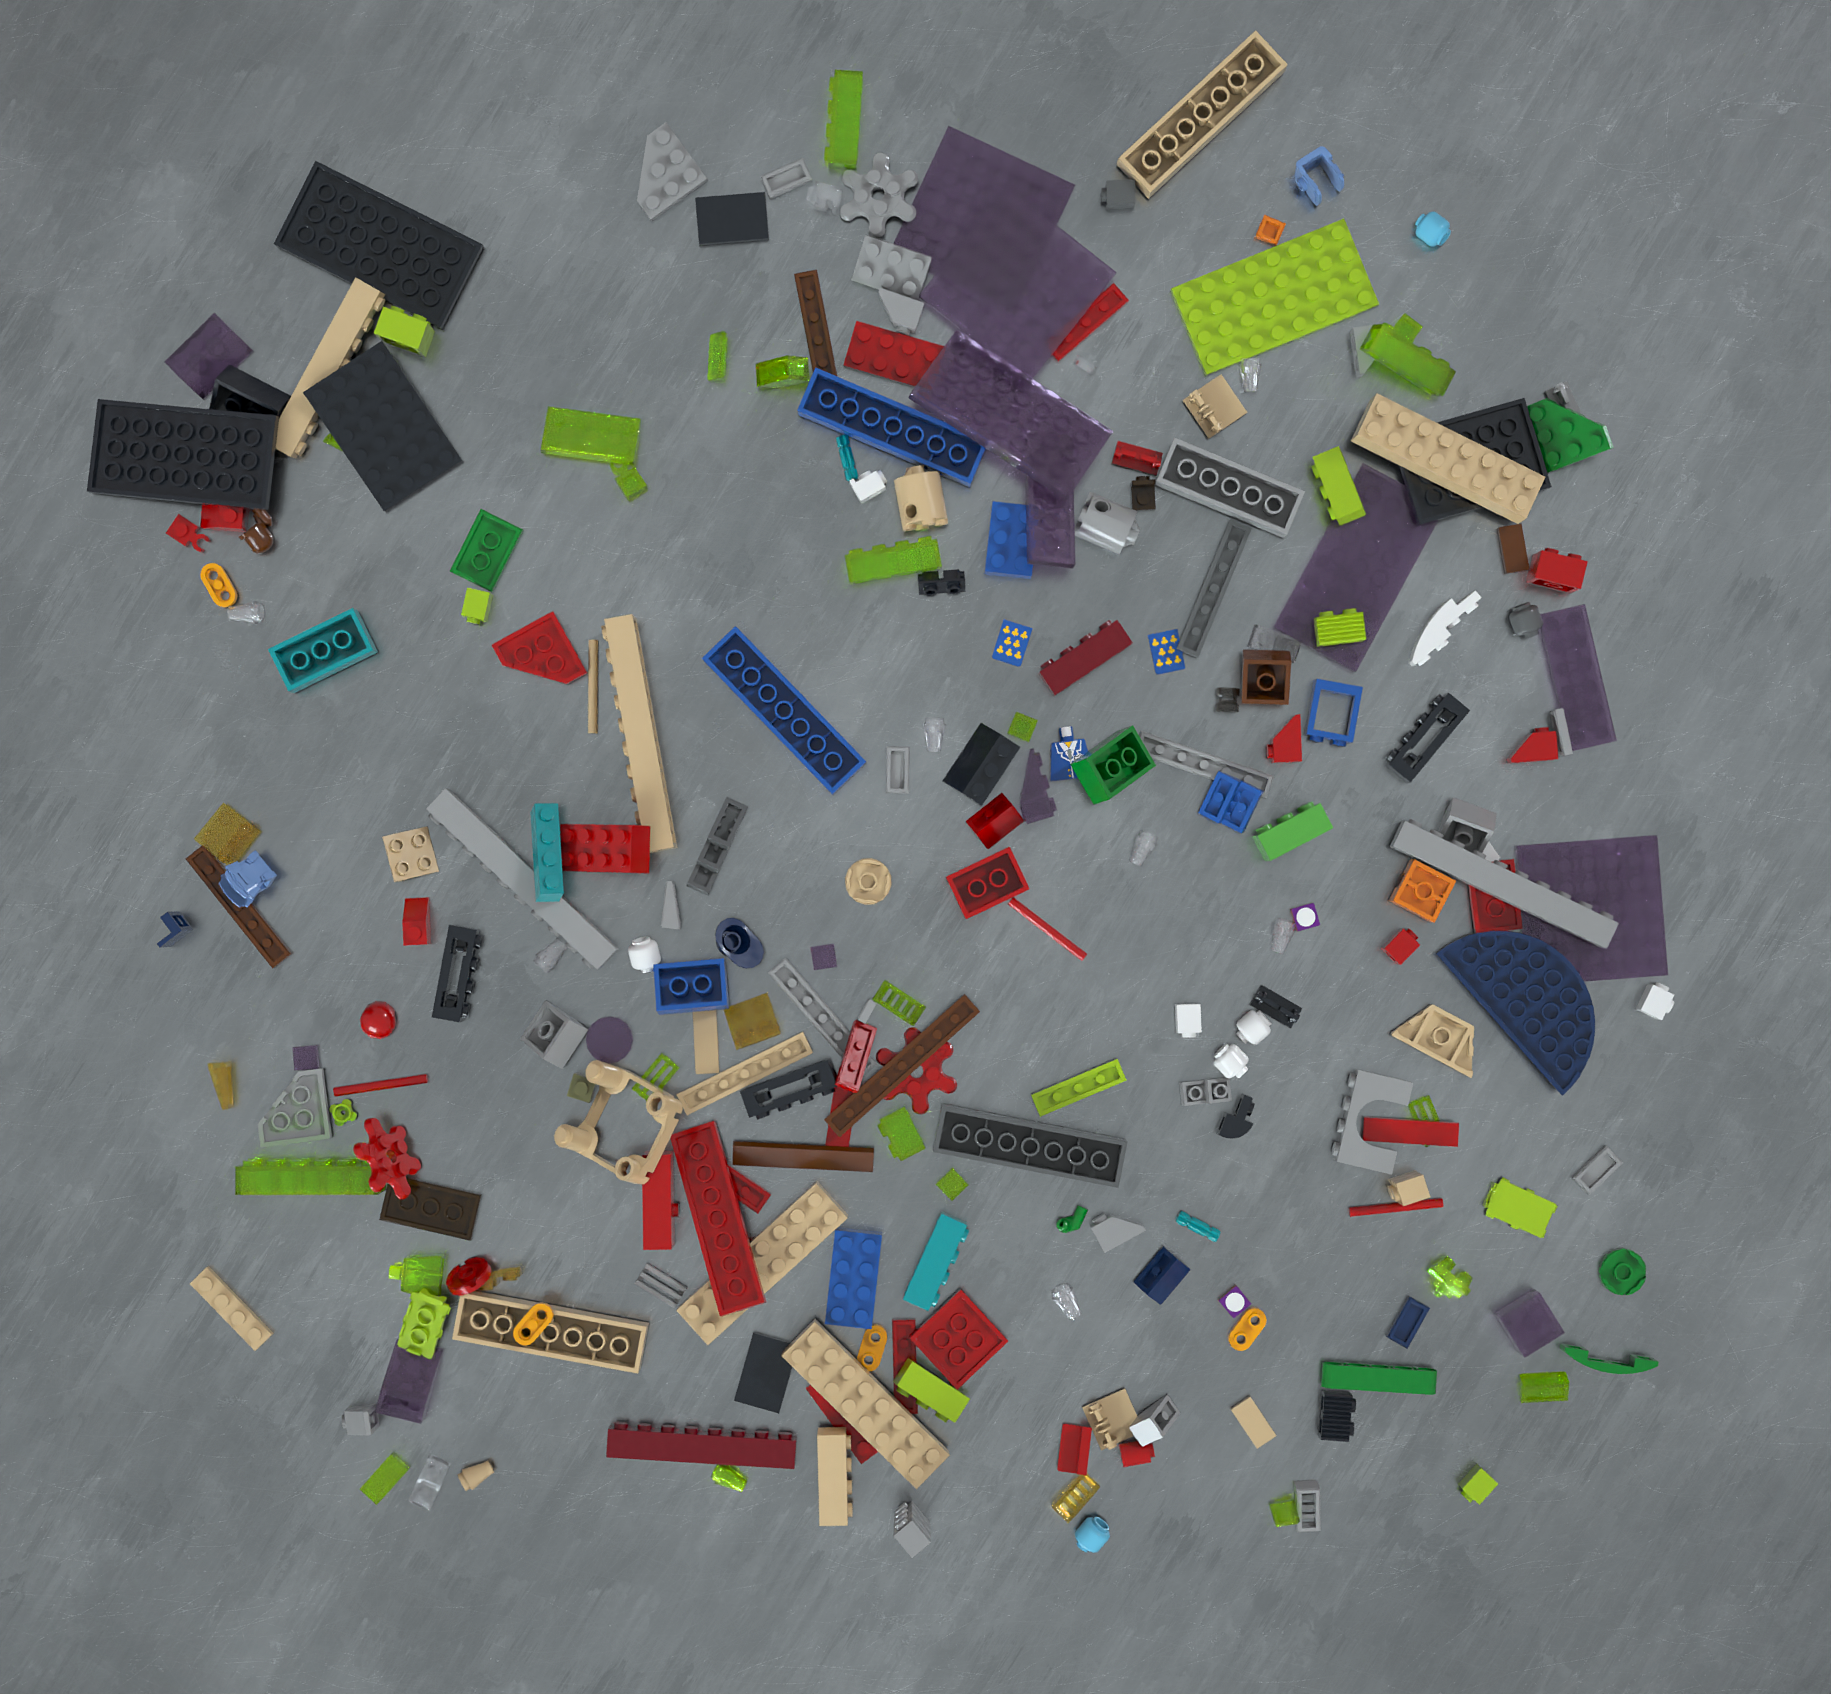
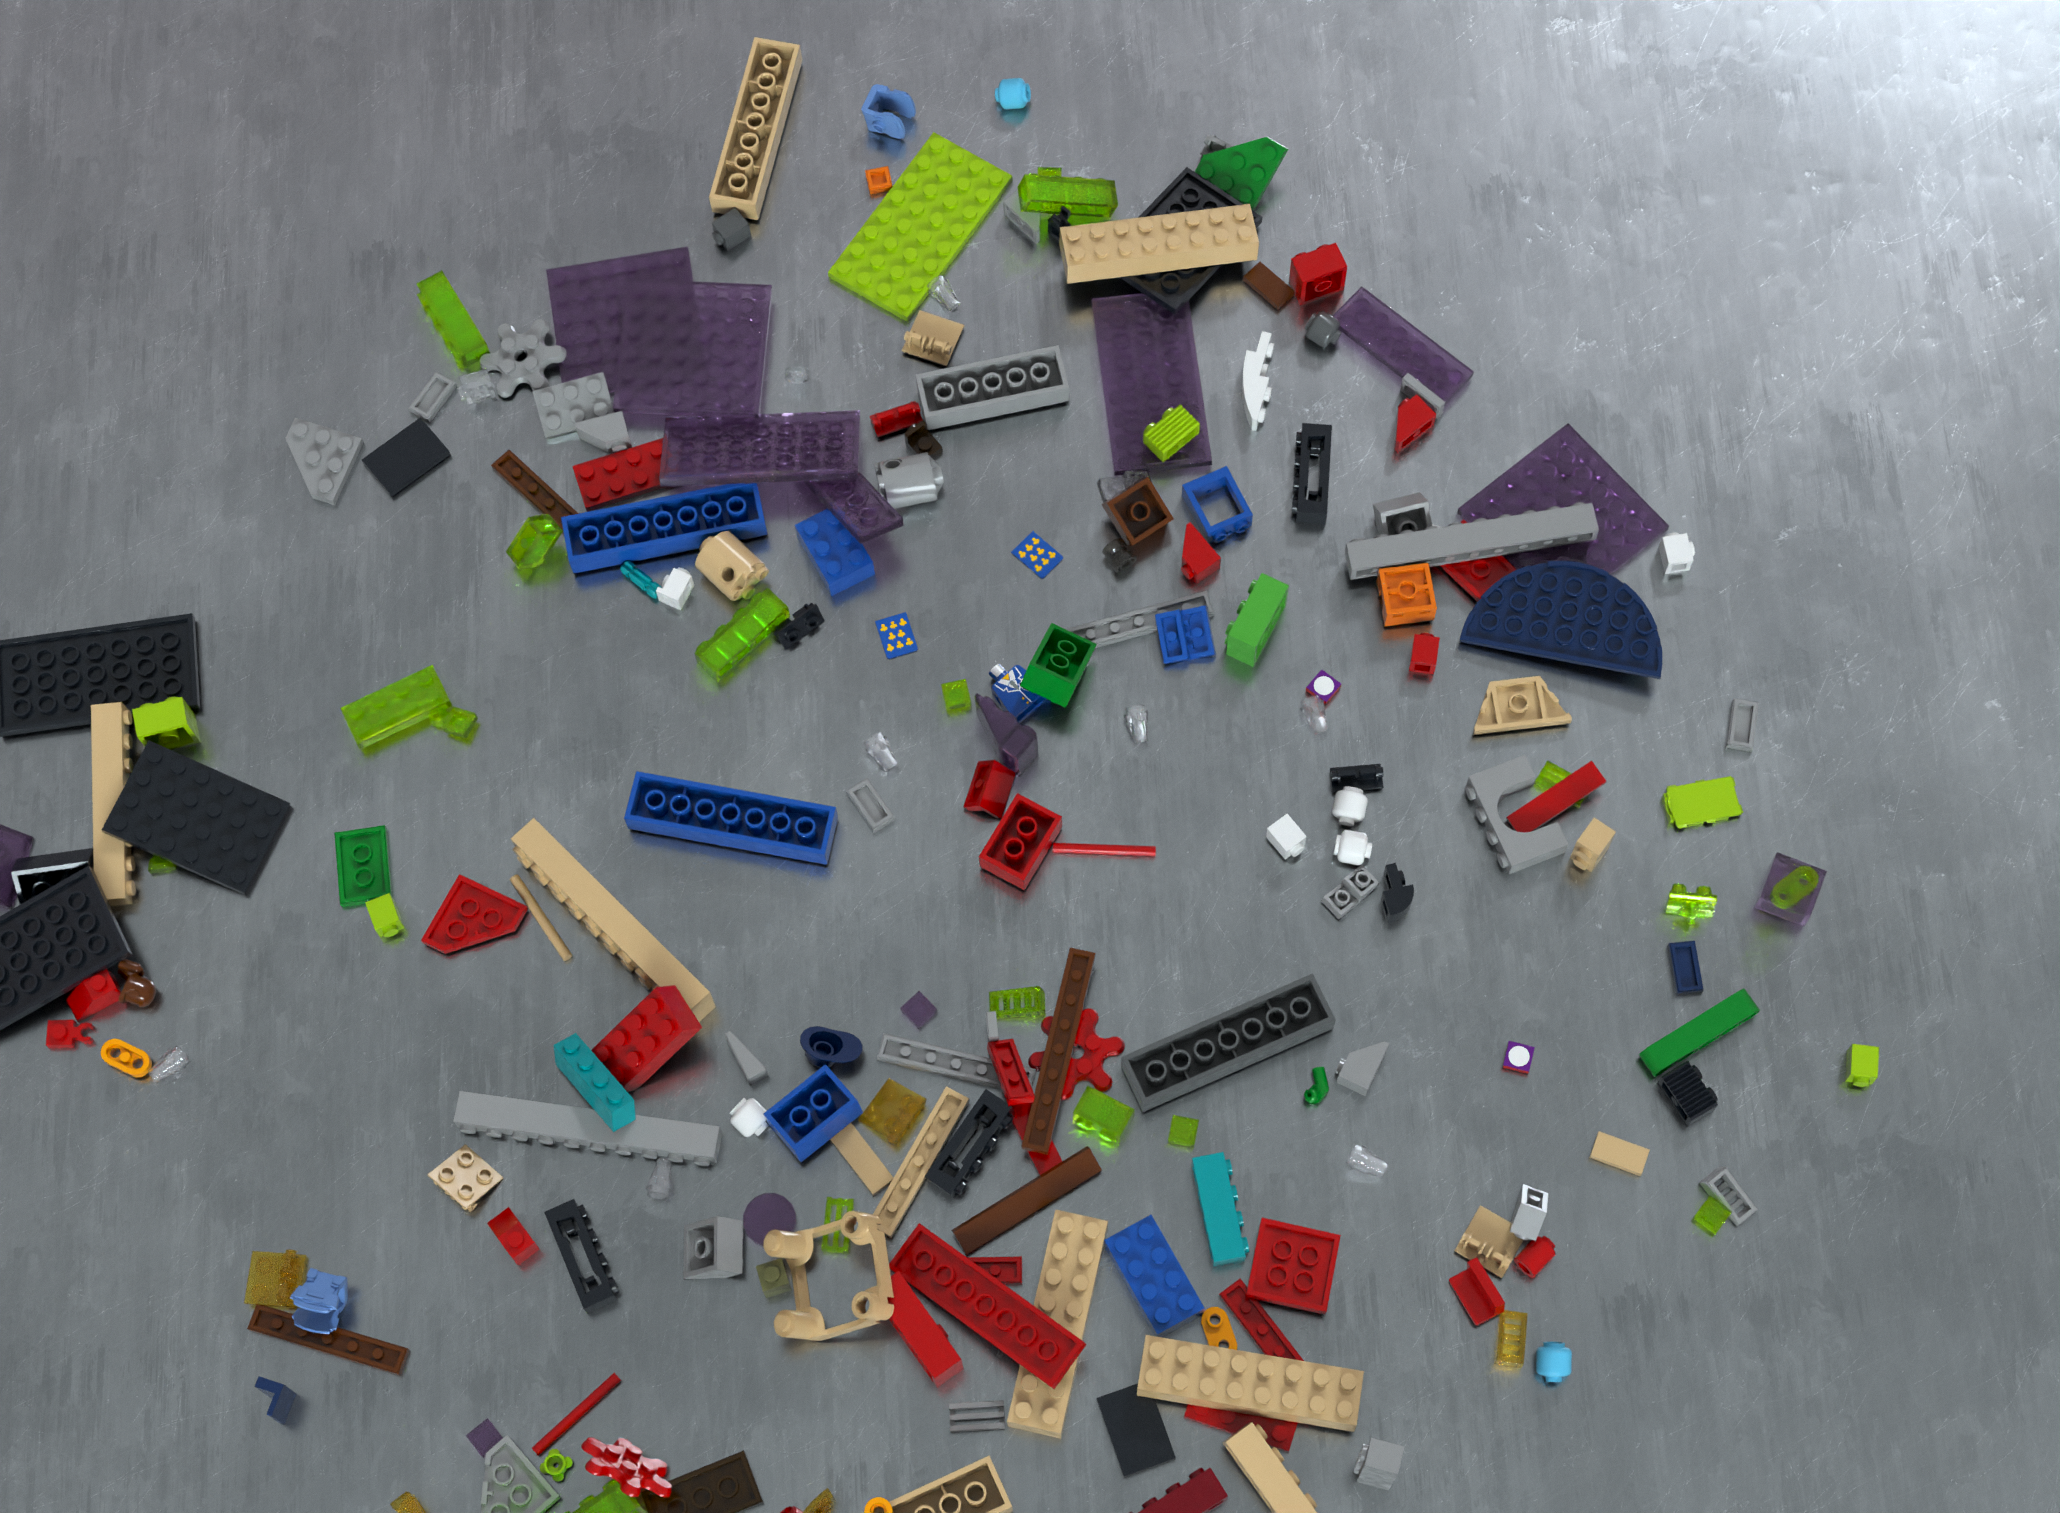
camera: 30 degrees left, 20 degrees down
teal brick [268,608,378,693] -> none
red hair [360,1001,396,1039] -> none
dark grey slope [687,797,748,896] -> none
clear neon green slope [707,331,728,382] -> none
tan tile [845,858,891,905] -> none
lime brick [893,1358,970,1423] -> none
black slope [943,723,1020,806] -> none
lime plate [1031,1058,1127,1117] -> none
dark red brick [1038,620,1133,696] -> none
red tile [1043,283,1129,362] -> none
dark blue panel [1133,1246,1190,1305] -> none
dark grey plate [1176,519,1252,658] -> none
teal axle [1176,1211,1221,1242] -> none
light orange plate [1228,1307,1266,1351] -> none
lime brick [1311,446,1366,526] -> none
red bar [1349,1198,1444,1217] -> none
clear neon green slope [1519,1372,1569,1403] -> none
green slope [1560,1344,1659,1374] -> none
green tile [1598,1248,1646,1295] -> none
none -> black plate [1048,205,1071,240]
none -> clear neon green plate [1770,866,1819,909]

